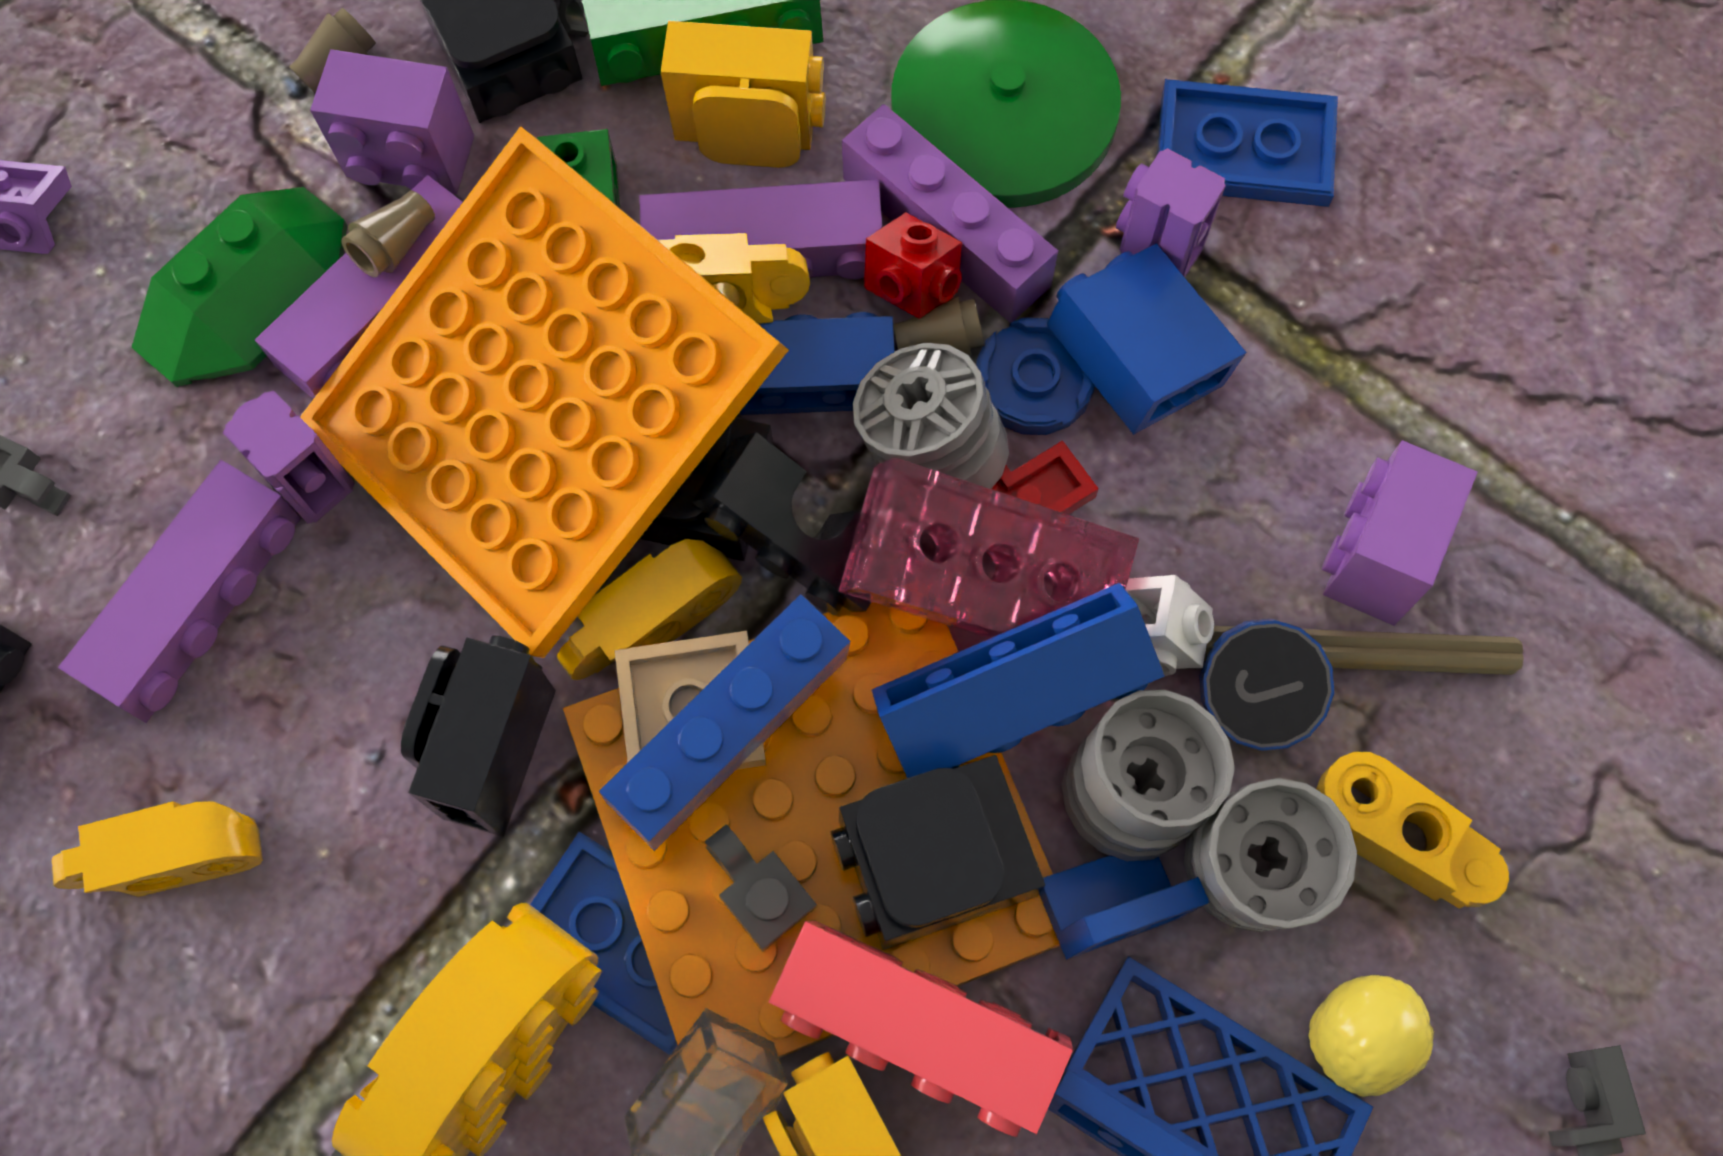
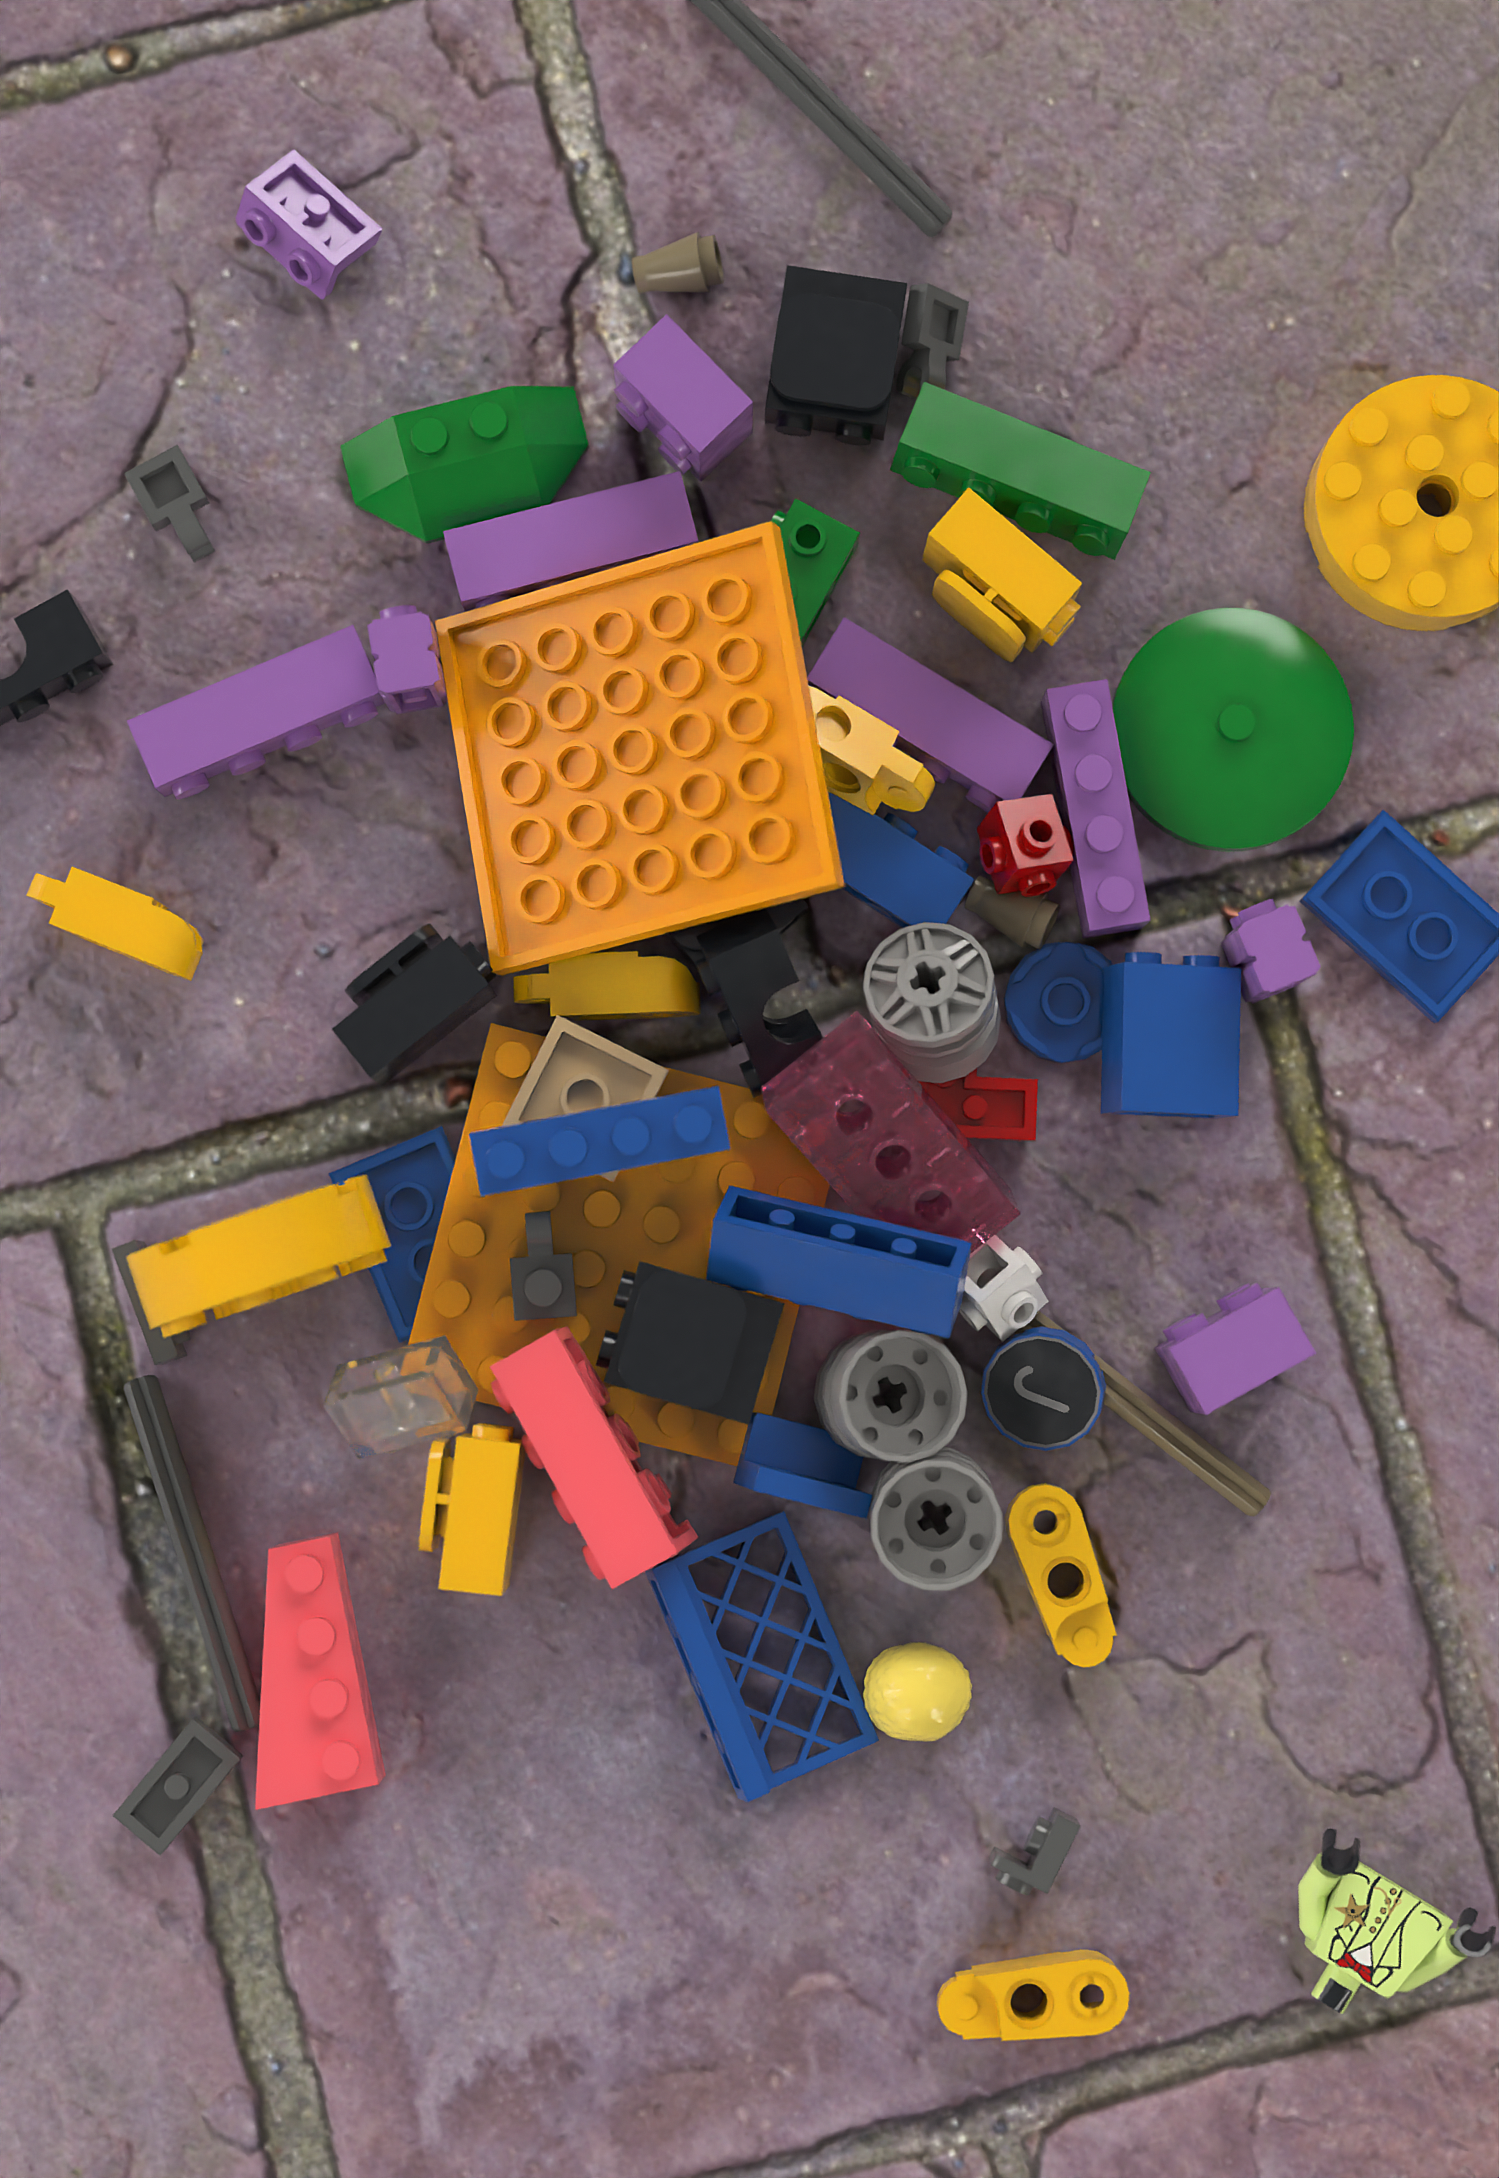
camera: 30 degrees right, 15 degrees up
dark tan cone [341,190,435,278] -> none

